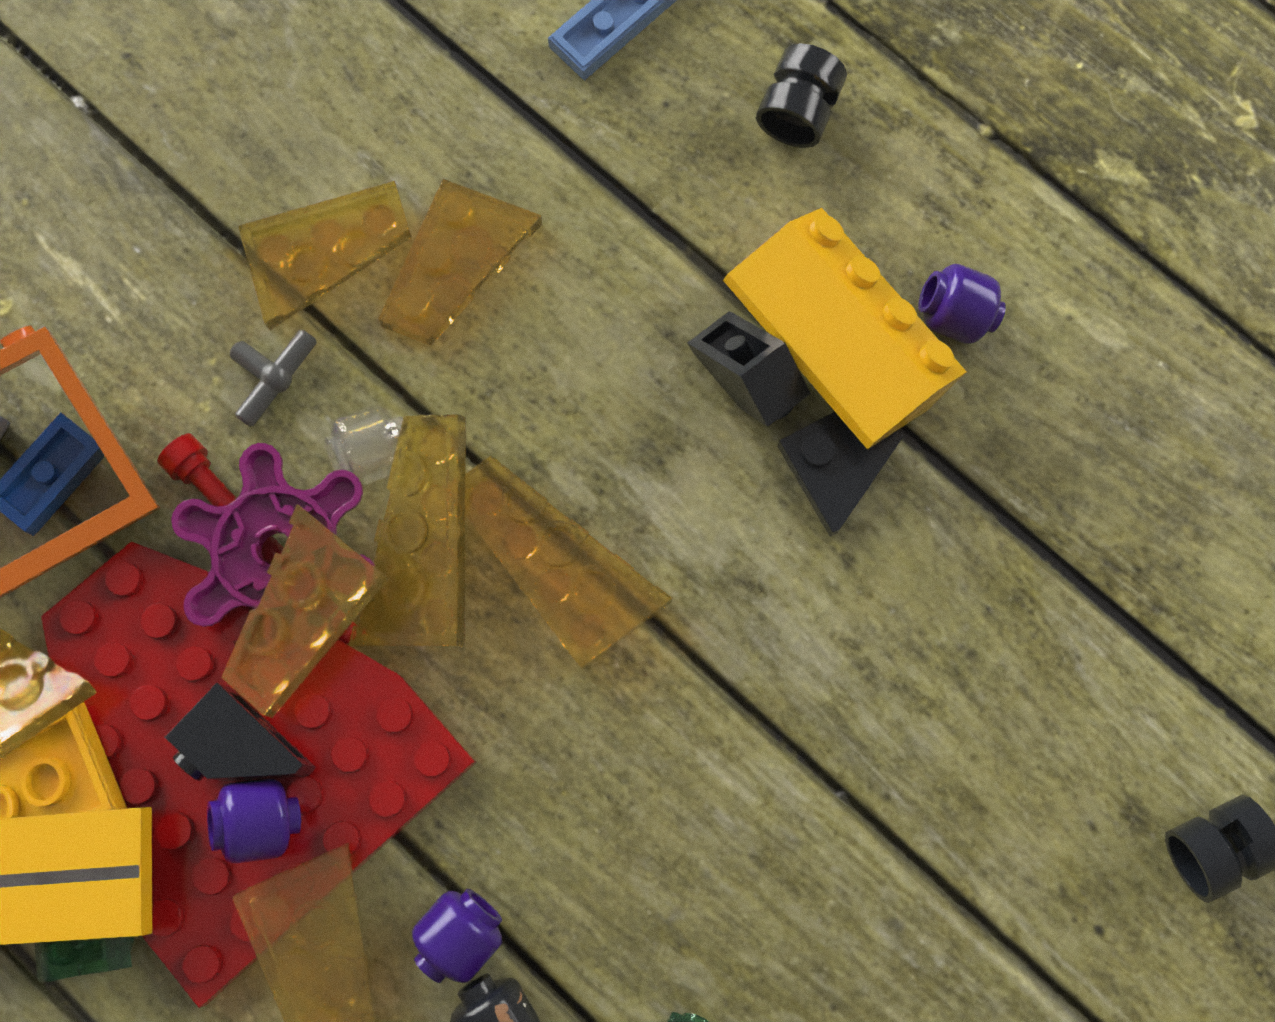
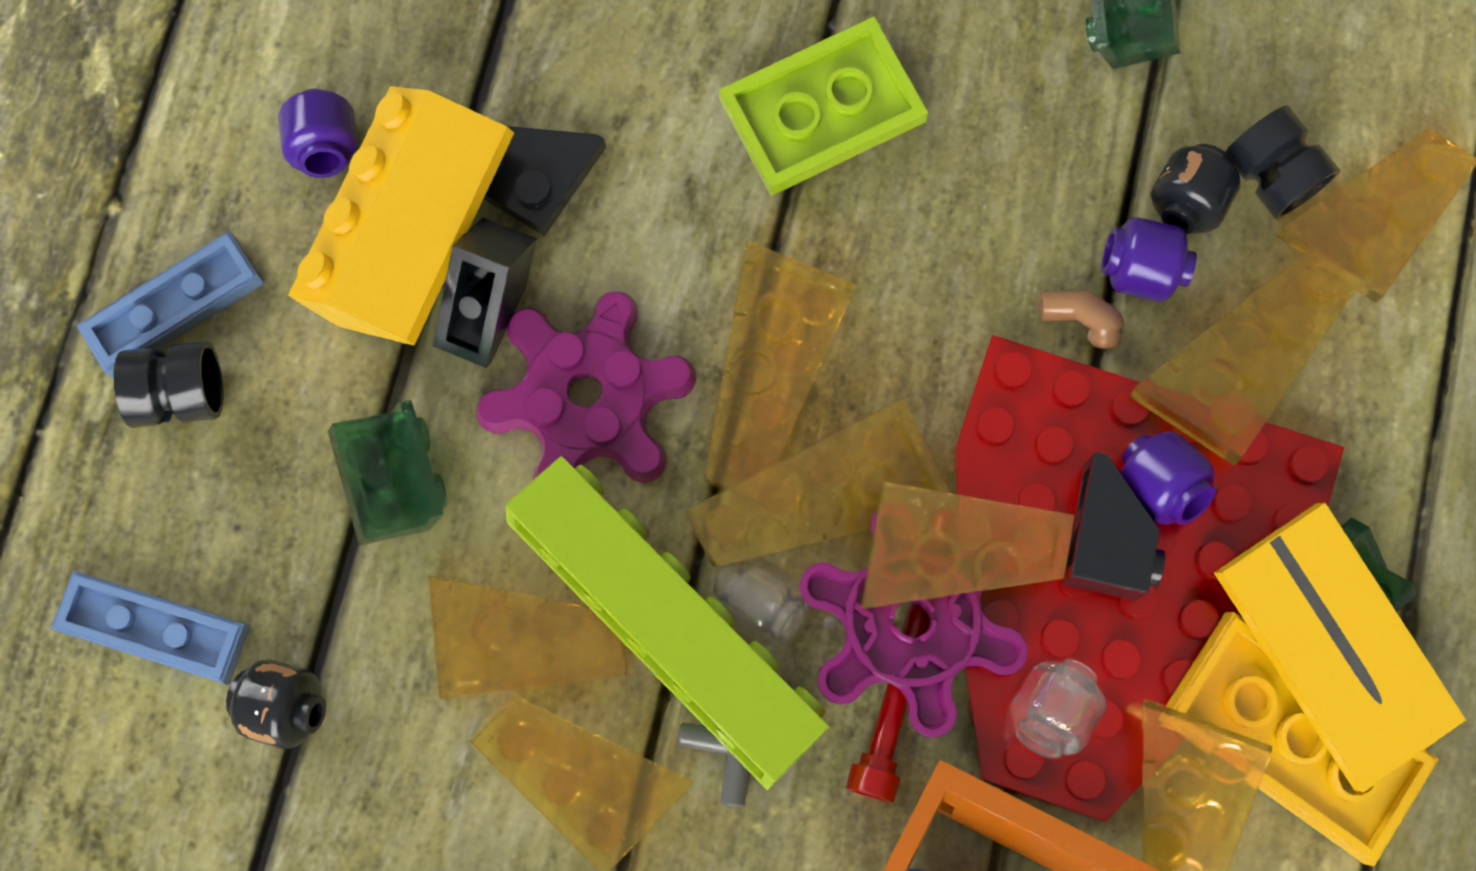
camera: 115 degrees left, 0 degrees up
none -> medium blue tile [76,231,264,378]
none -> black head [226,659,326,749]
none -> clear green bracket [327,400,447,546]
none -> magenta plate [475,291,696,483]
none -> lime brick [505,456,829,791]
none -> lime plate [718,16,928,196]
none -> clear head [1010,659,1107,759]
none -> medium nougat arm [1038,290,1124,348]

